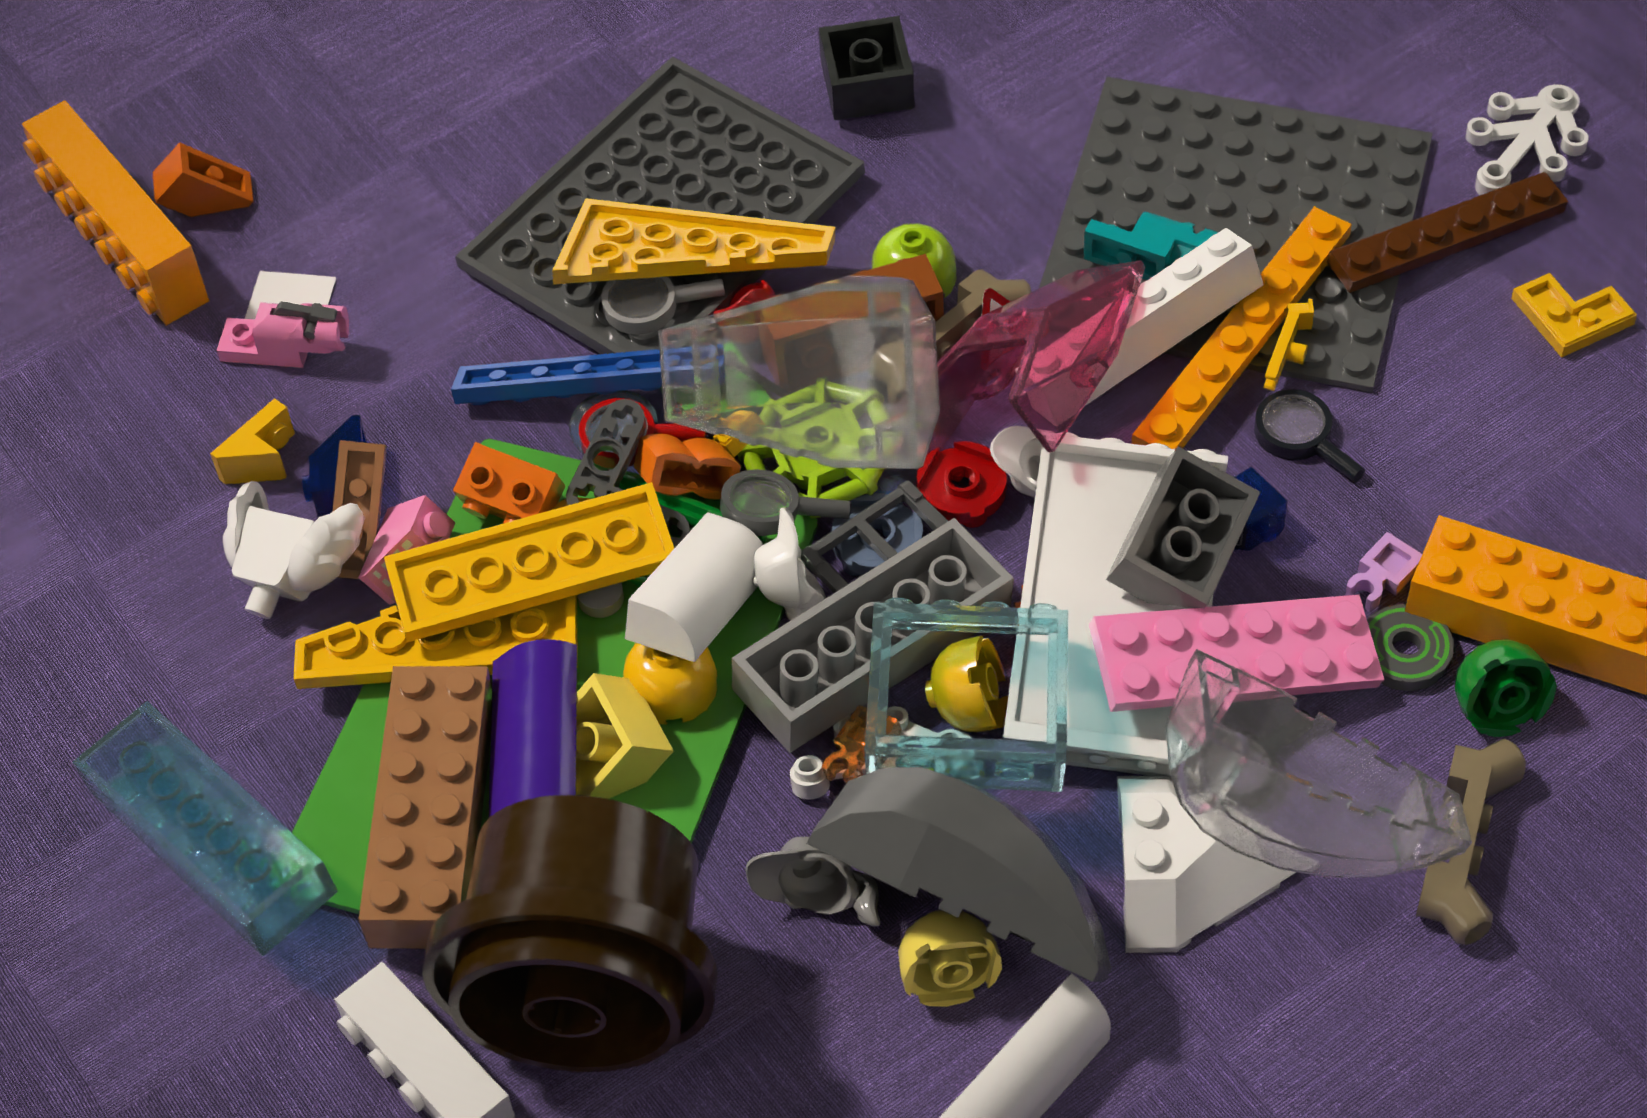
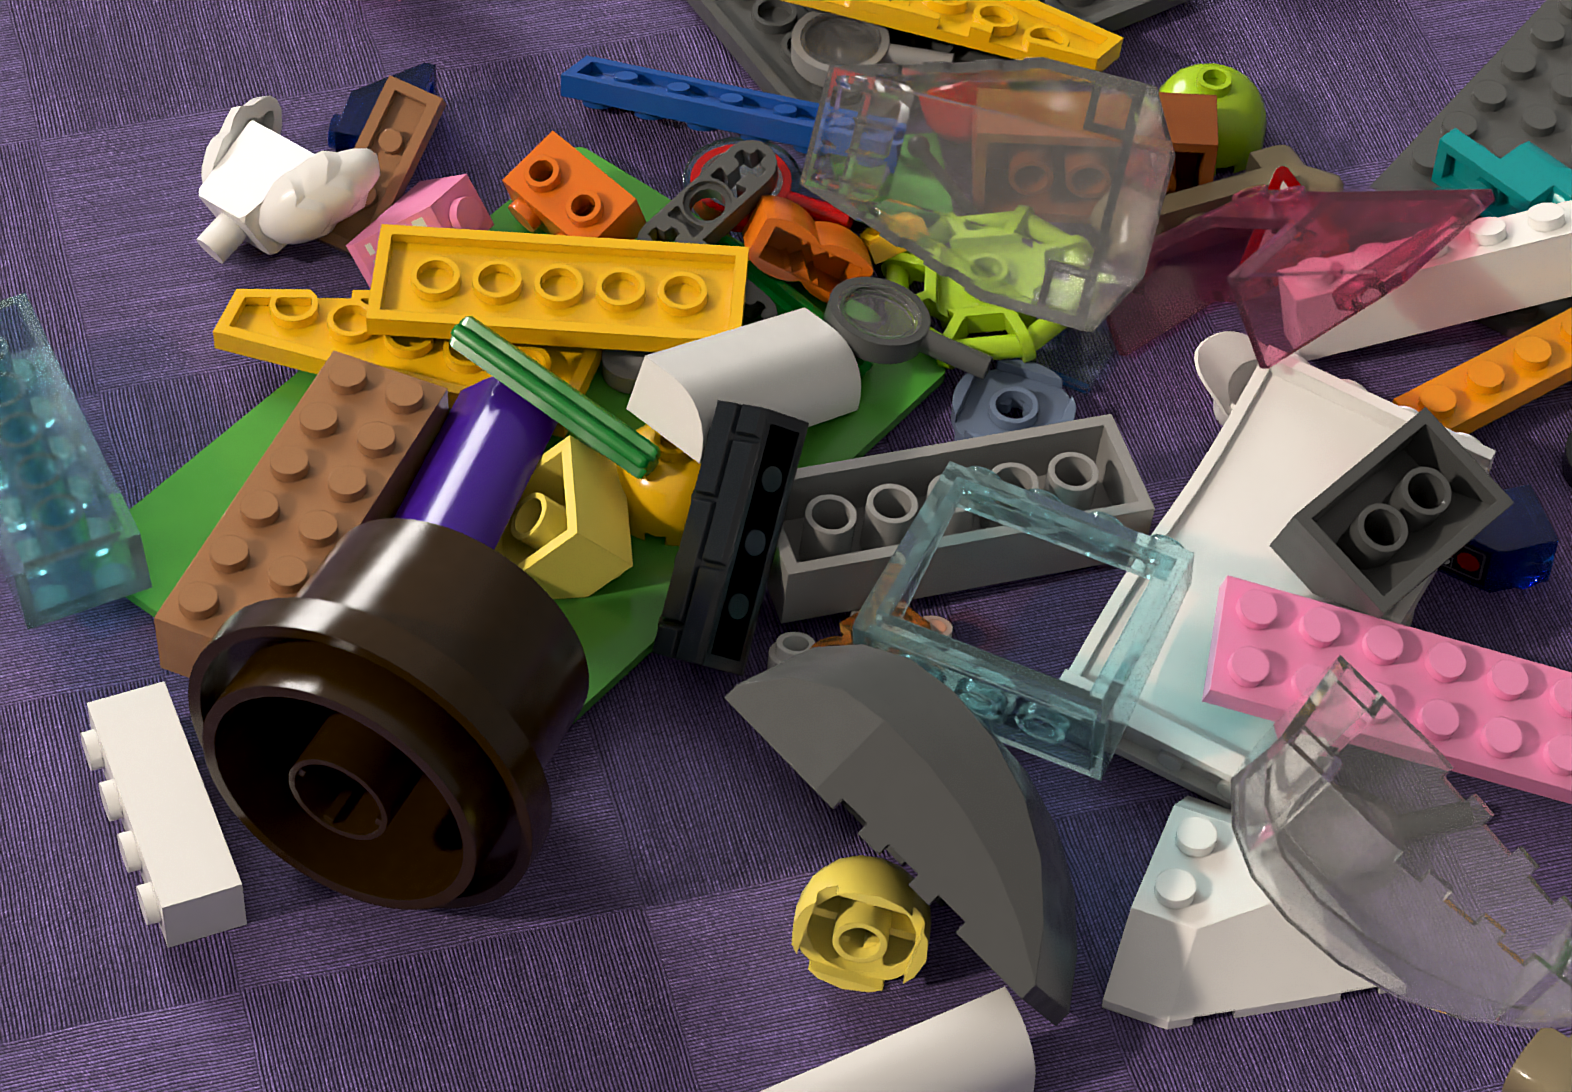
camera: 15 degrees right, 5 degrees down
yellow slope [210,398,295,484] -> none
light grey hair [746,836,880,926] -> none
white hair [753,507,826,621] -> none
dark grey window [801,480,948,593] -> none
red plate [917,441,1007,528] -> none
yellow cylinder [925,636,1008,732] -> none
none -> green axle [449,316,661,479]
none -> black brick [652,400,809,676]

